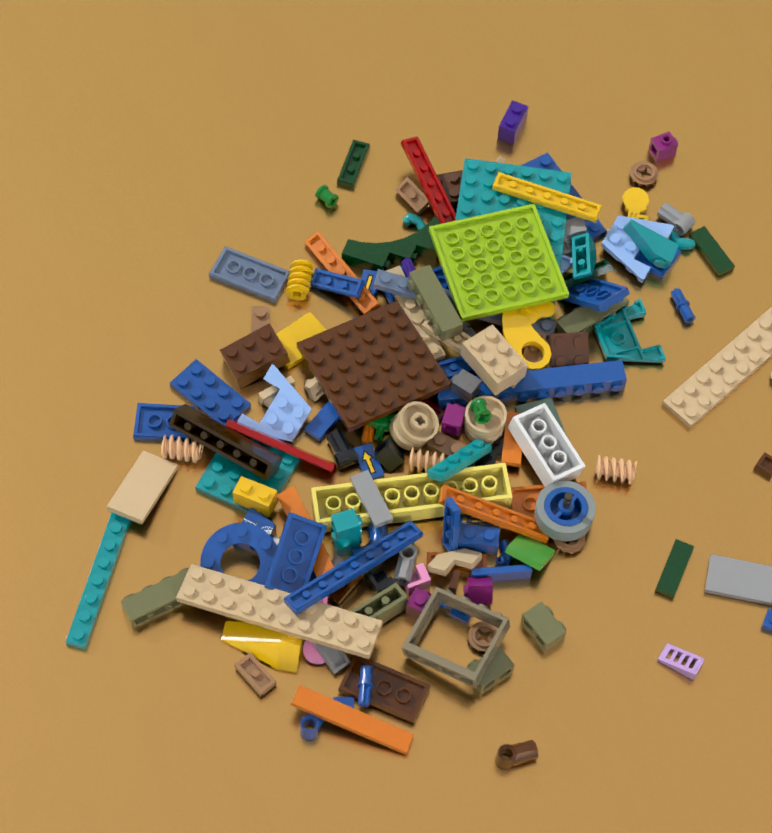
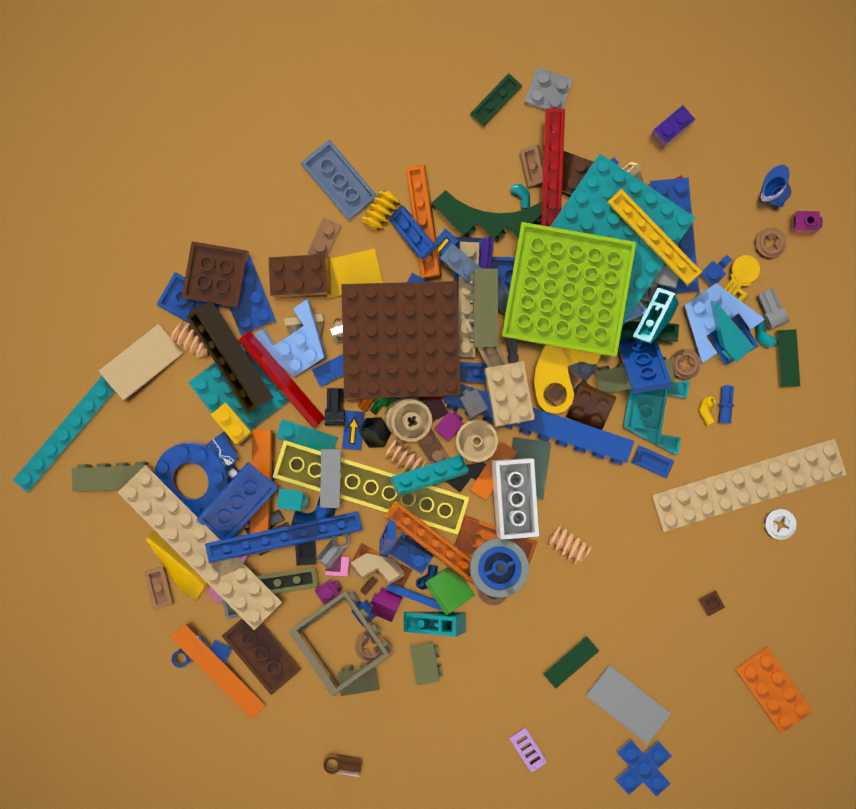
camera: 30 degrees right, 25 degrees up
green bush [315,185,339,208] -> none
blue axle [357,665,374,707] -> none
green bush [470,398,492,424] -> none
none -> reddish brown plate [182,241,249,308]
none -> teal slope [276,419,338,451]
none -> teal slope [404,612,466,637]
none -> light grey plate [525,67,573,110]
none -> blue tile [631,445,674,478]
none -> medium nougat gear [671,349,701,379]
none -> blue plate [699,255,732,286]
none -> yellow arm [699,396,716,426]
none -> blue piece [760,165,792,208]

